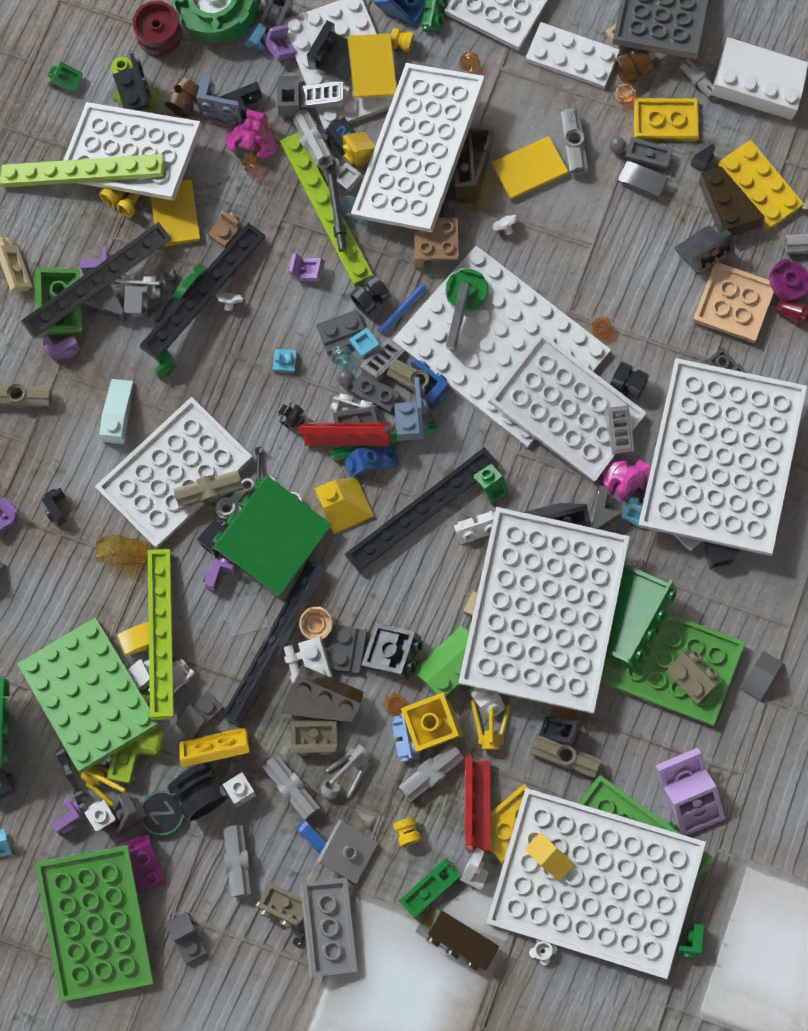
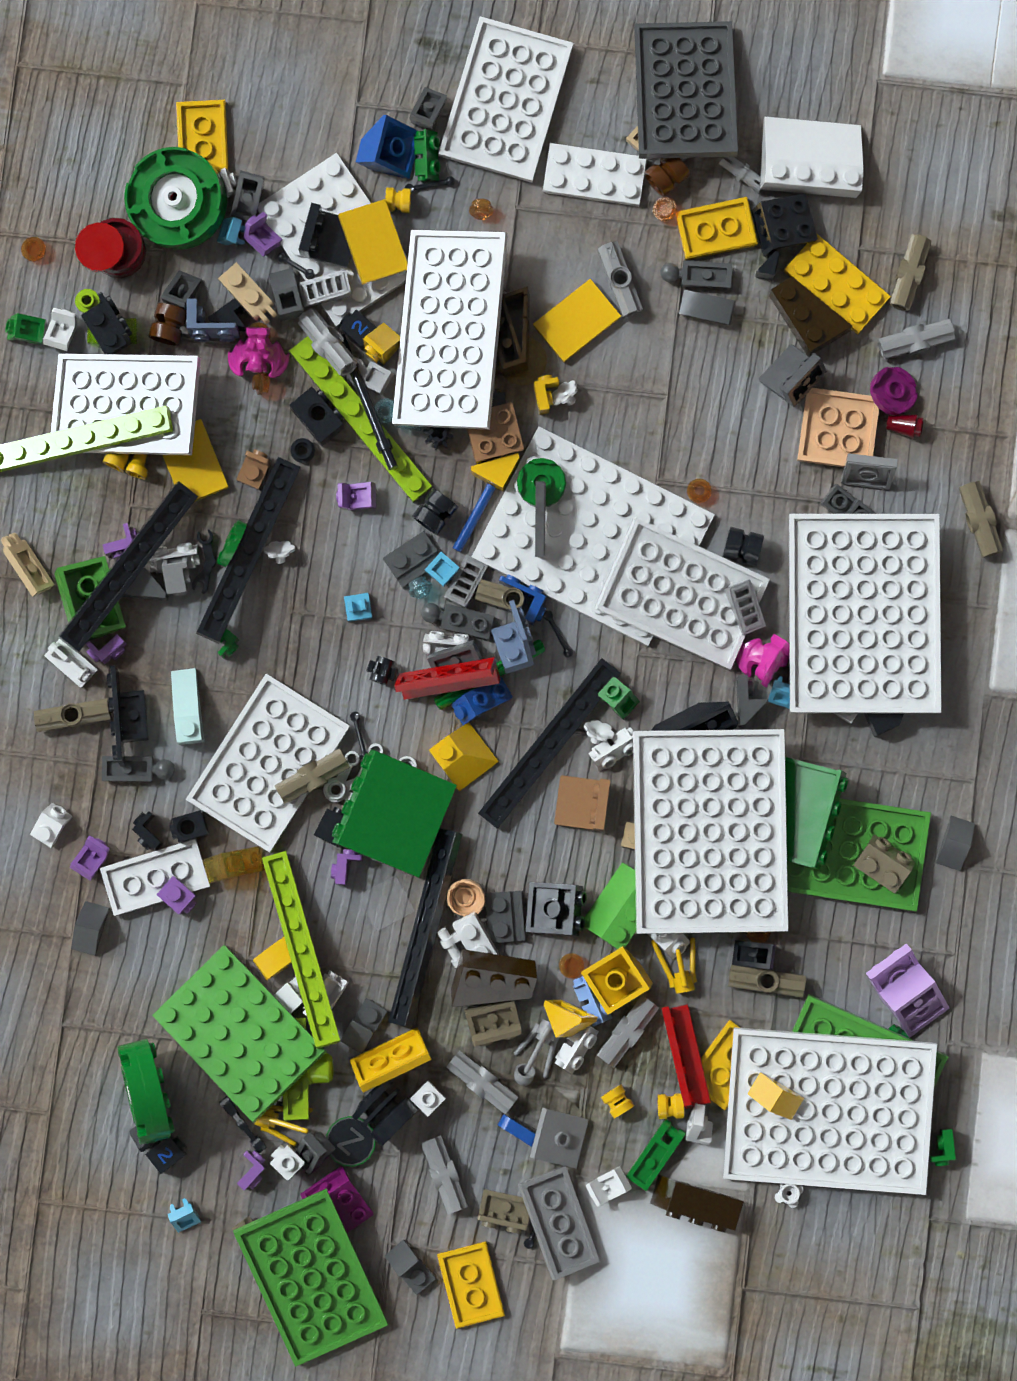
camera: 15 degrees left, 10 degrees up
none -> clear orange plate [21,237,46,262]
none -> white bracket [43,308,77,351]
none -> white hinge [44,639,97,688]
none -> red tile [75,222,125,272]
none -> white plate [100,839,211,916]
none -> dark grey plate [102,756,175,782]
none -> black bracket [107,665,149,767]
none -> medium lavender bracket [156,876,197,915]
none -> dark grey slope [161,270,202,311]
none -> black brick [169,810,210,843]
none -> tan hinge [218,262,277,325]
none -> black hinge [277,252,315,280]
none -> black brick [289,387,344,447]
none -> black plate [290,438,315,463]
none -> black hinge [405,176,455,194]
none -> black gear [423,427,454,450]
none -> yellow tile [437,1241,505,1329]
none -> yellow slope [471,453,520,492]
none -> yellow bracket [534,375,559,415]
none -> black hinge [543,611,573,657]
none -> yellow slope [544,999,598,1038]
none -> medium nougat bracket [554,775,610,831]
none -> white hinge [555,1026,599,1074]
none -> white plant [584,719,614,744]
none -> white bracket [586,1166,632,1207]
none -> yellow wheel [657,1093,684,1120]
none -> black bracket [751,194,818,257]
none -> light grey plate [841,453,898,490]

